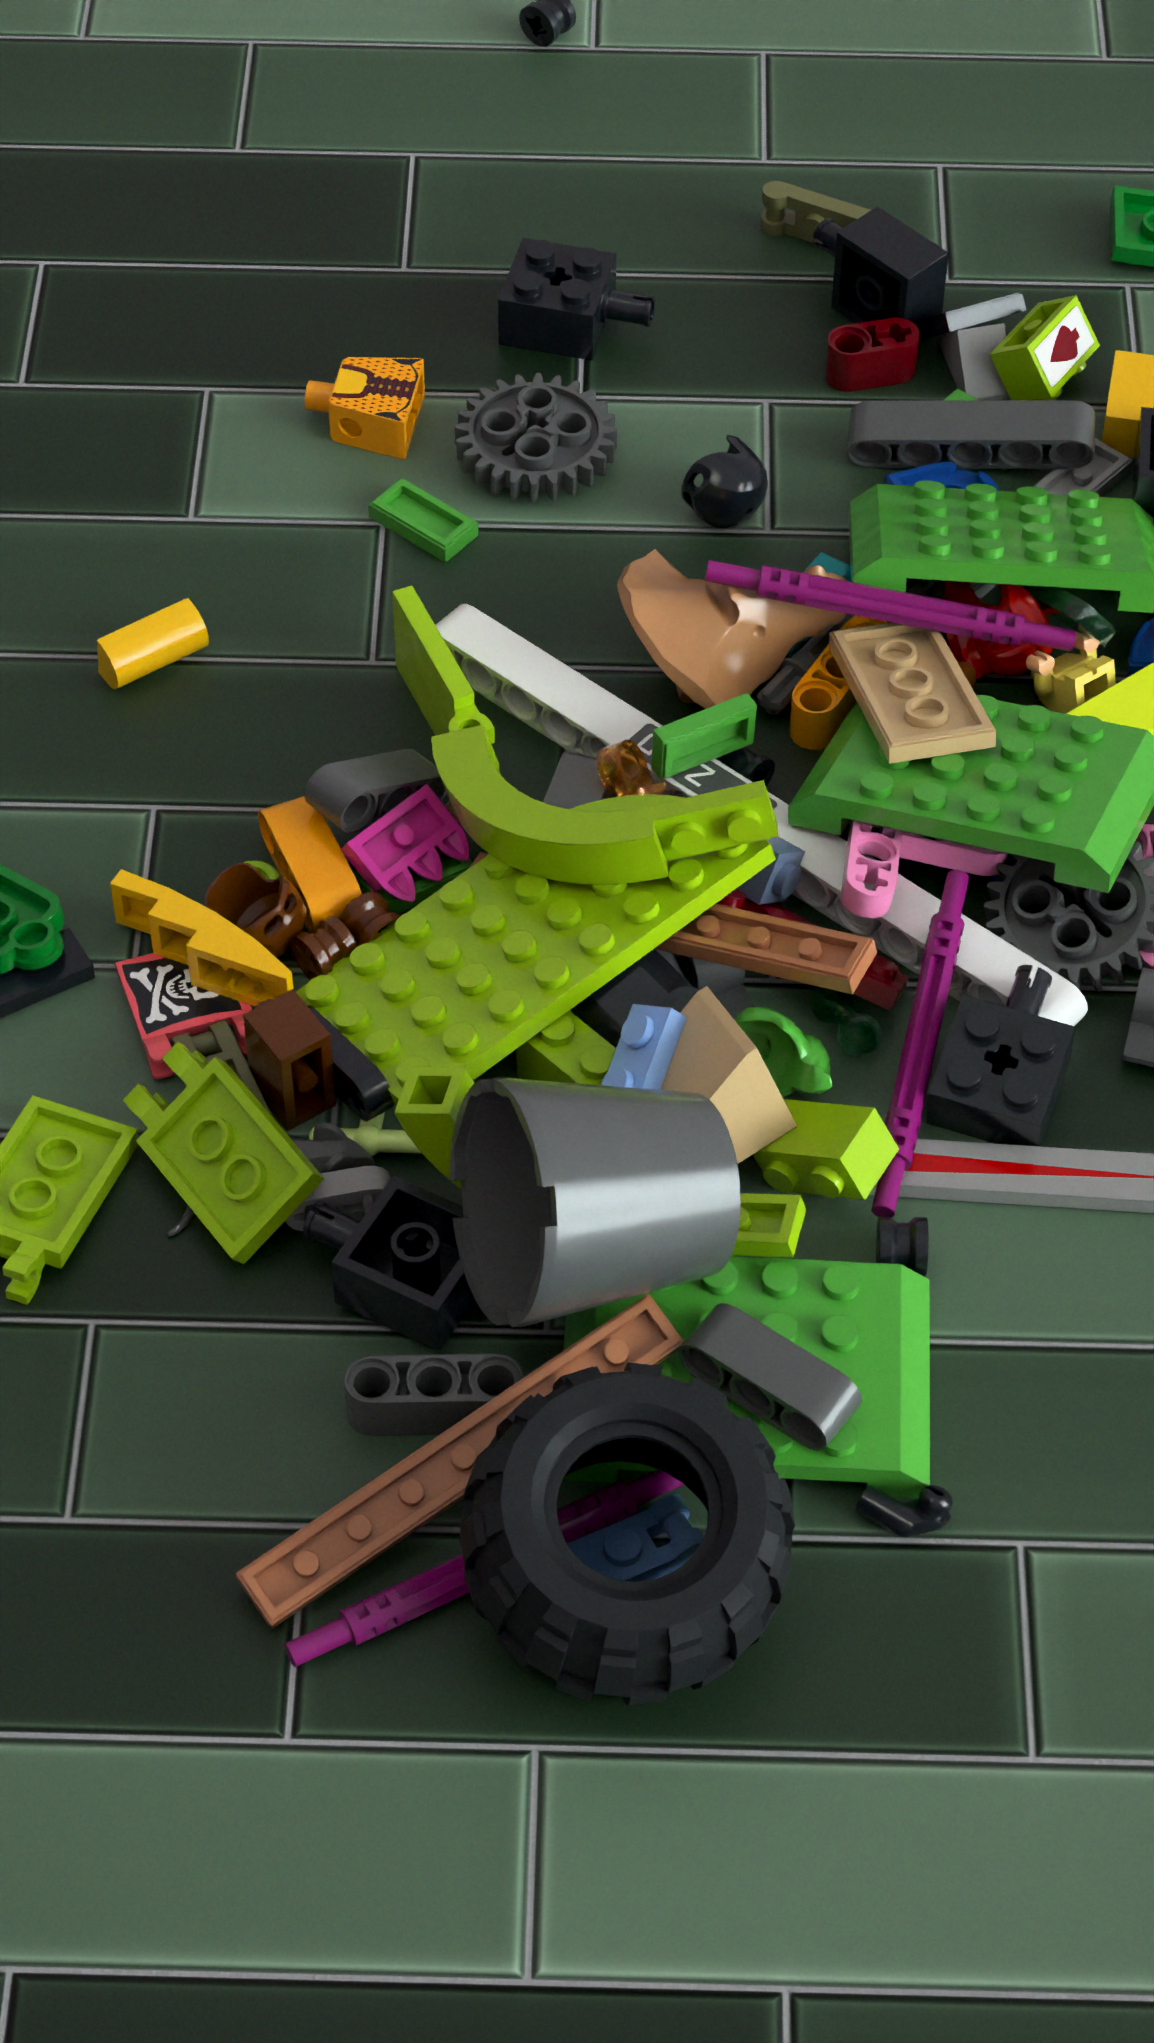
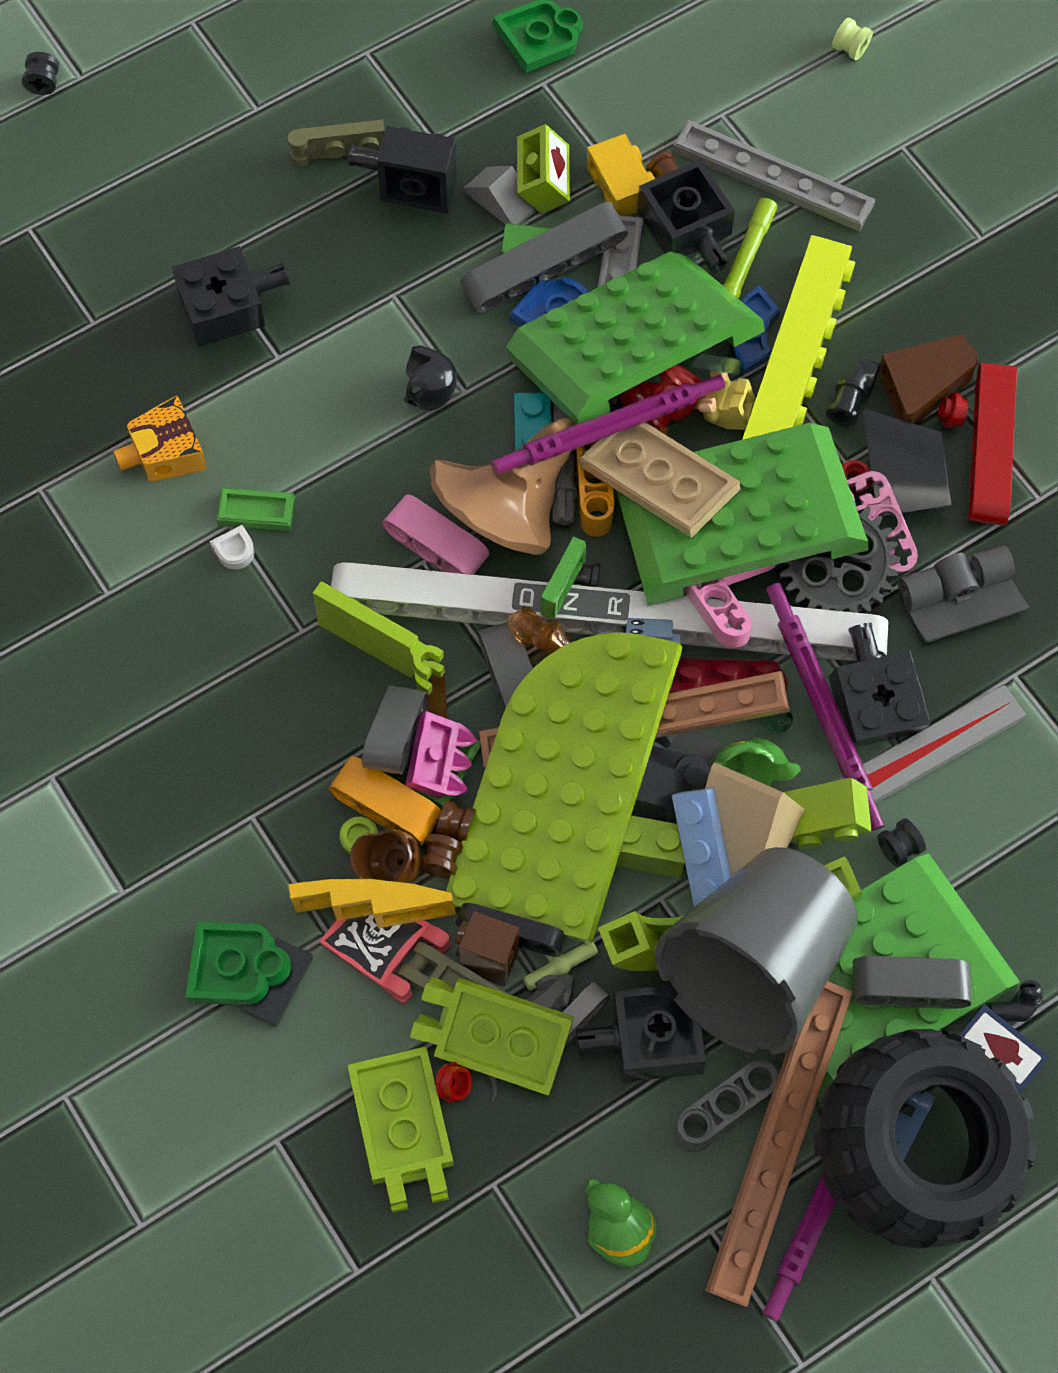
camera: 35 degrees left, 15 degrees up
yellow brick [97,598,209,690] -> none
lime arch [431,724,779,885] -> none
dark grey gear [455,373,617,502] -> none
dark red beam [825,318,919,392] -> none
tile [918,292,1027,340] -> none
none -> white tile [210,525,254,570]
none -> bright pink beam [382,494,490,575]
none -> red plate [435,1062,472,1103]
none -> bright green hair [585,1179,657,1267]
none -> brick [959,1004,1050,1094]

